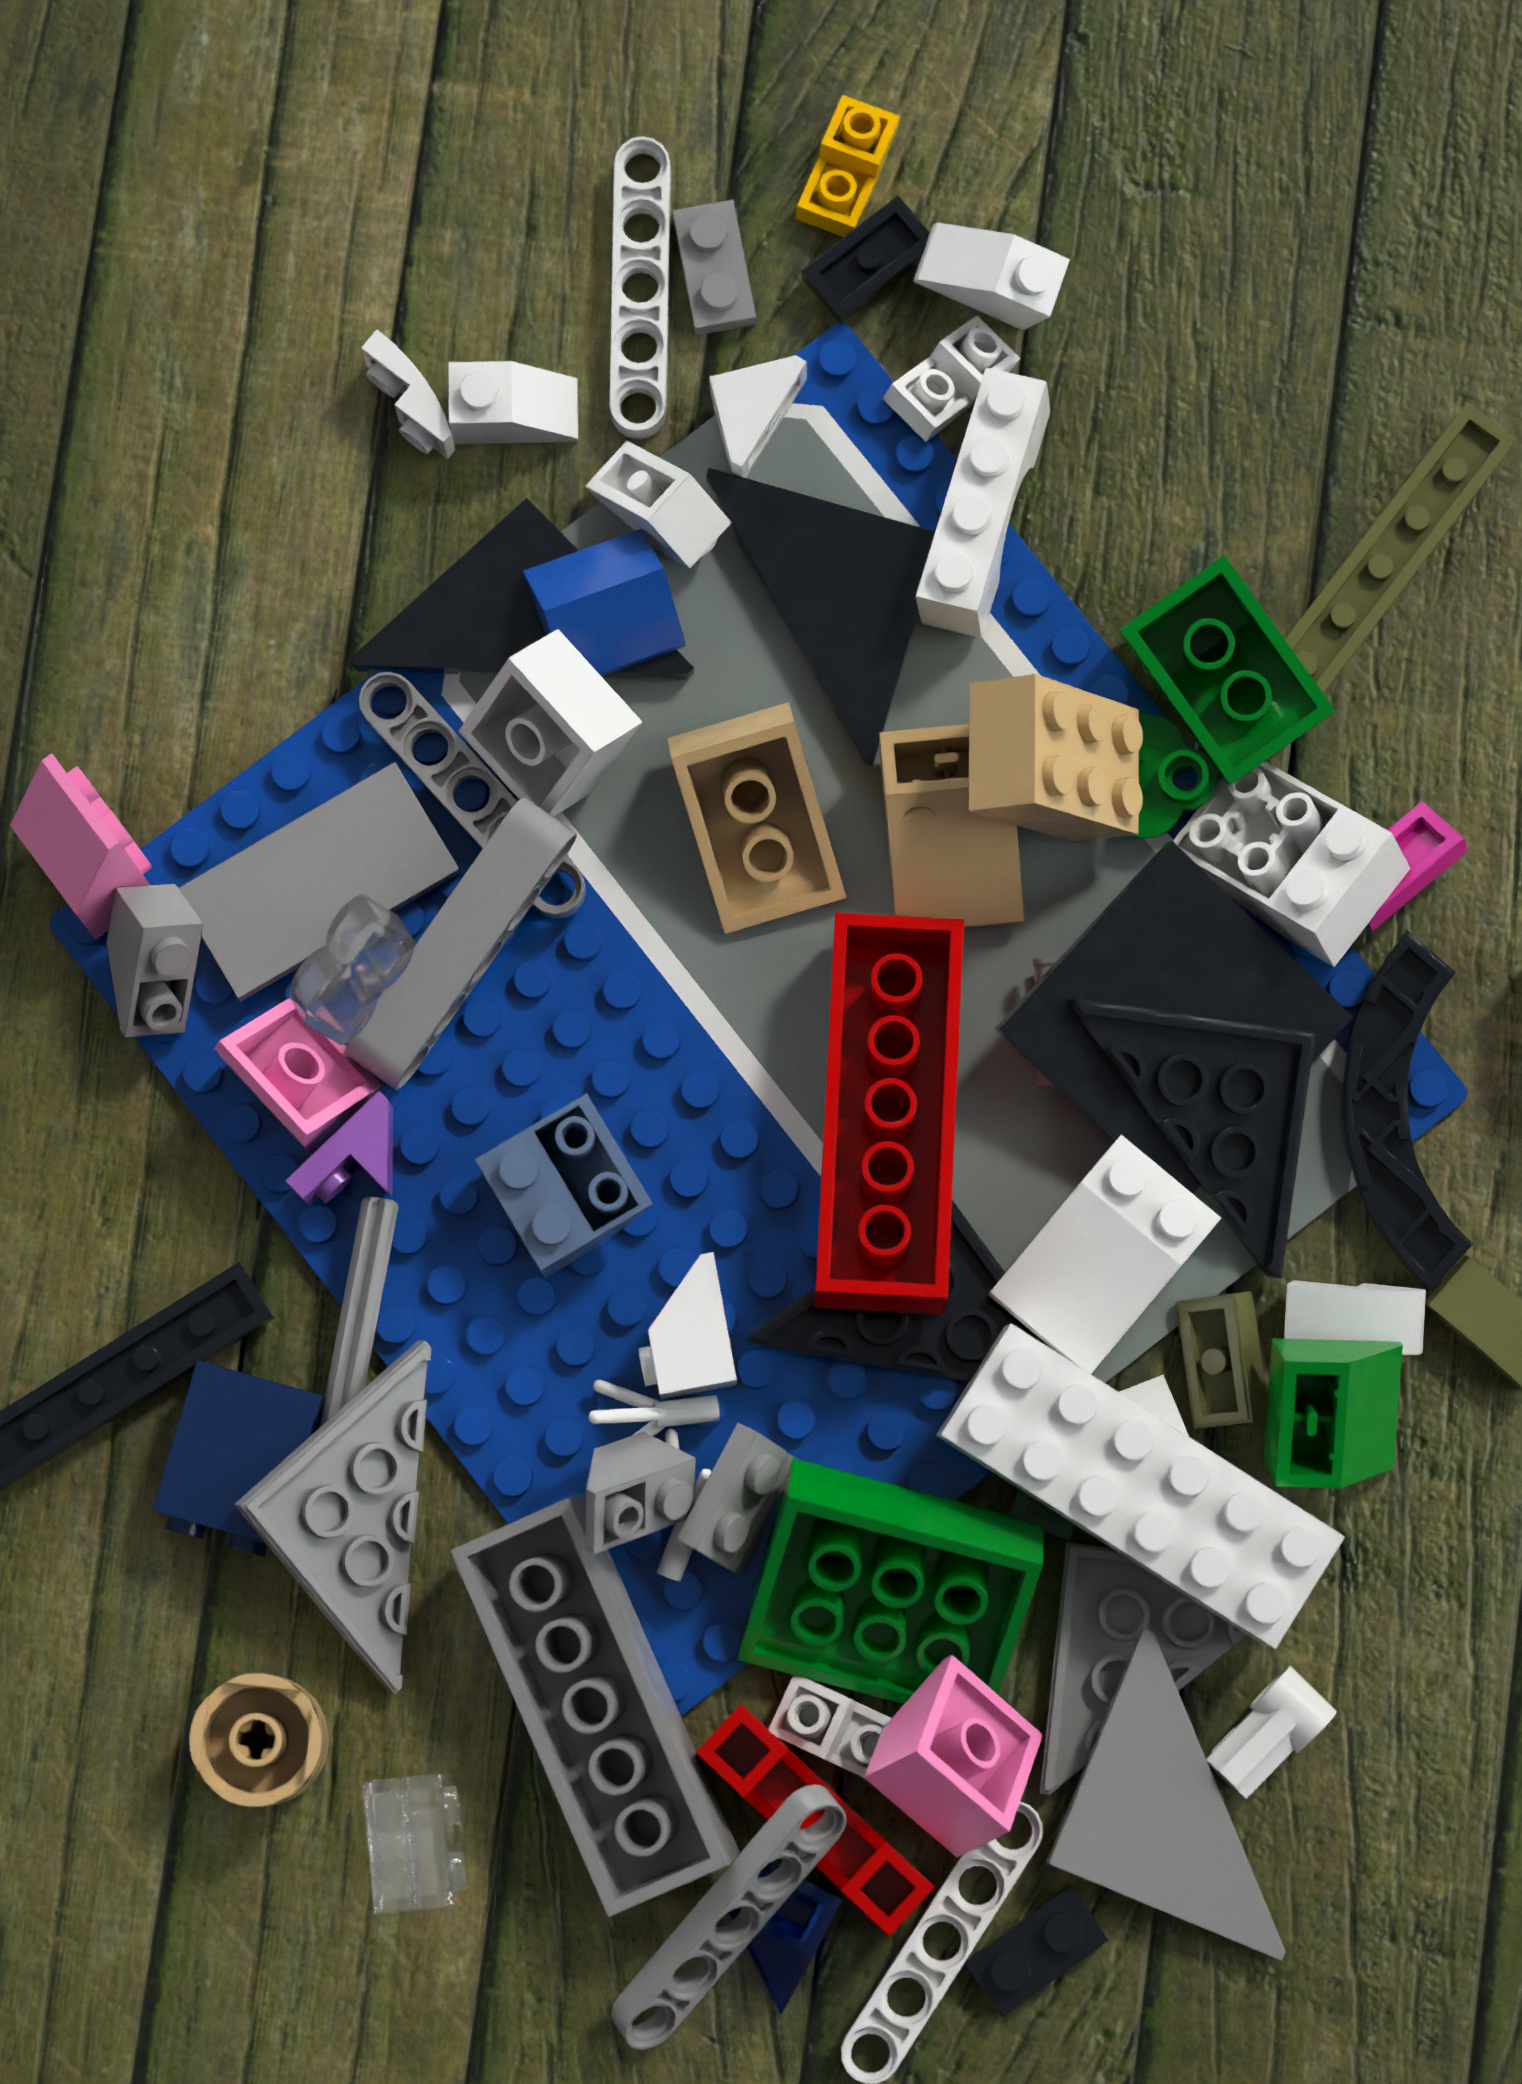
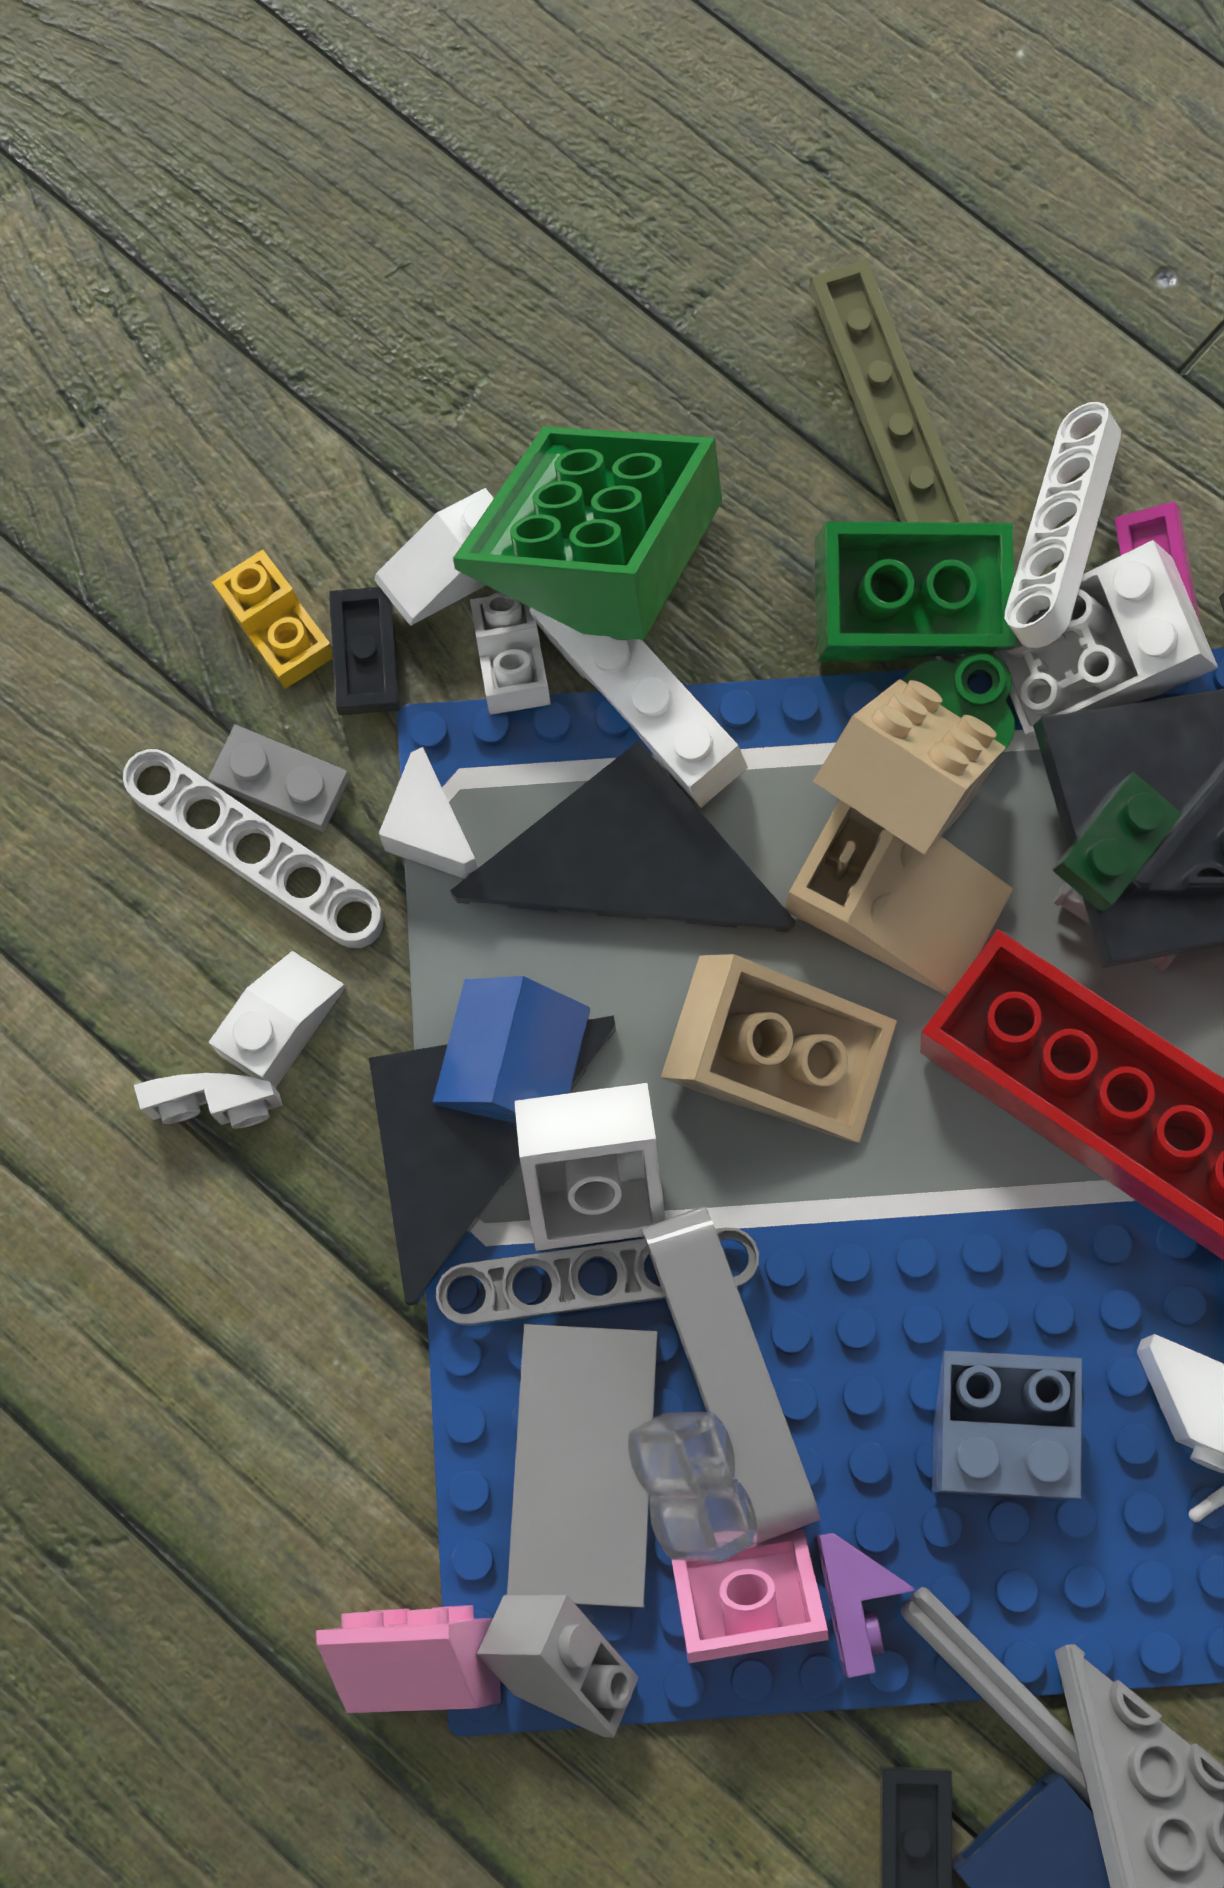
camera: 55 degrees left, 5 degrees down
white slope [585,441,732,569] -> none
none -> green slope [453,426,722,640]
none -> white beam [1005,402,1121,648]
none -> dark green plate [1052,772,1182,913]

